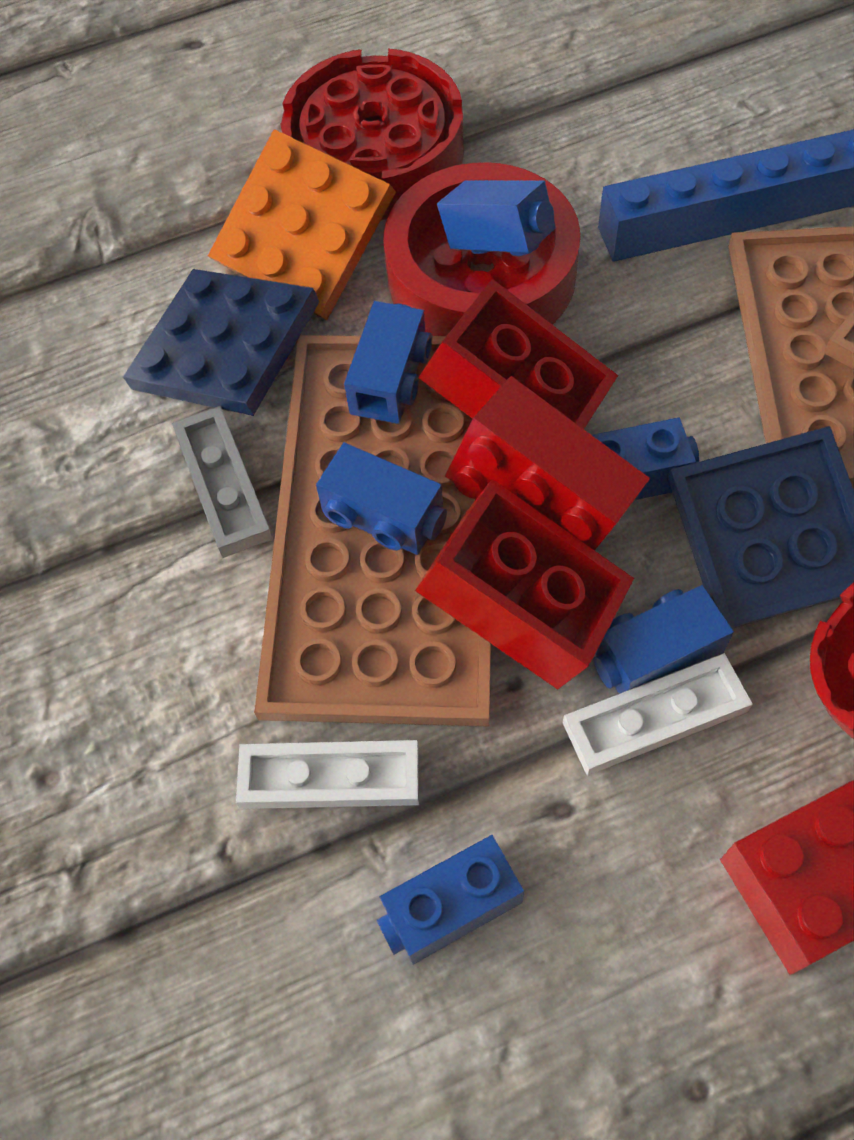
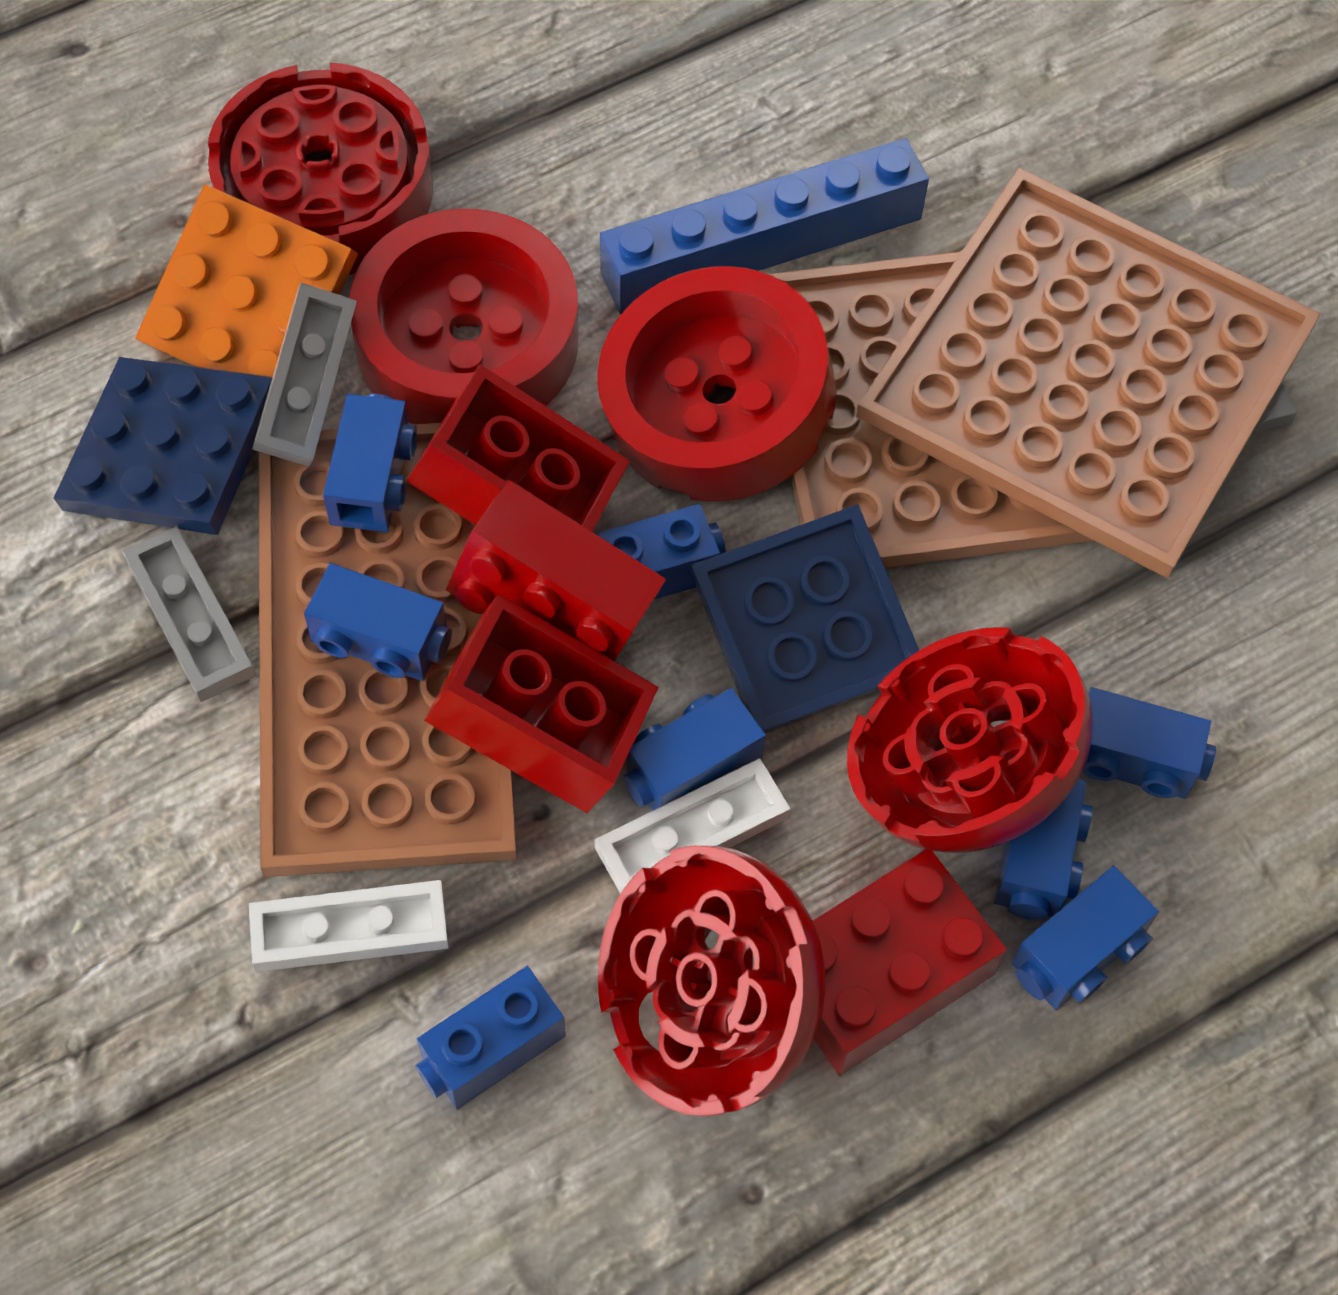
camera: 15 degrees left, 0 degrees up
blue brick [437,180,556,256] -> none
none -> light grey plate [252,282,357,467]
none -> red brick [597,266,836,502]
none -> red brick [598,845,825,1116]

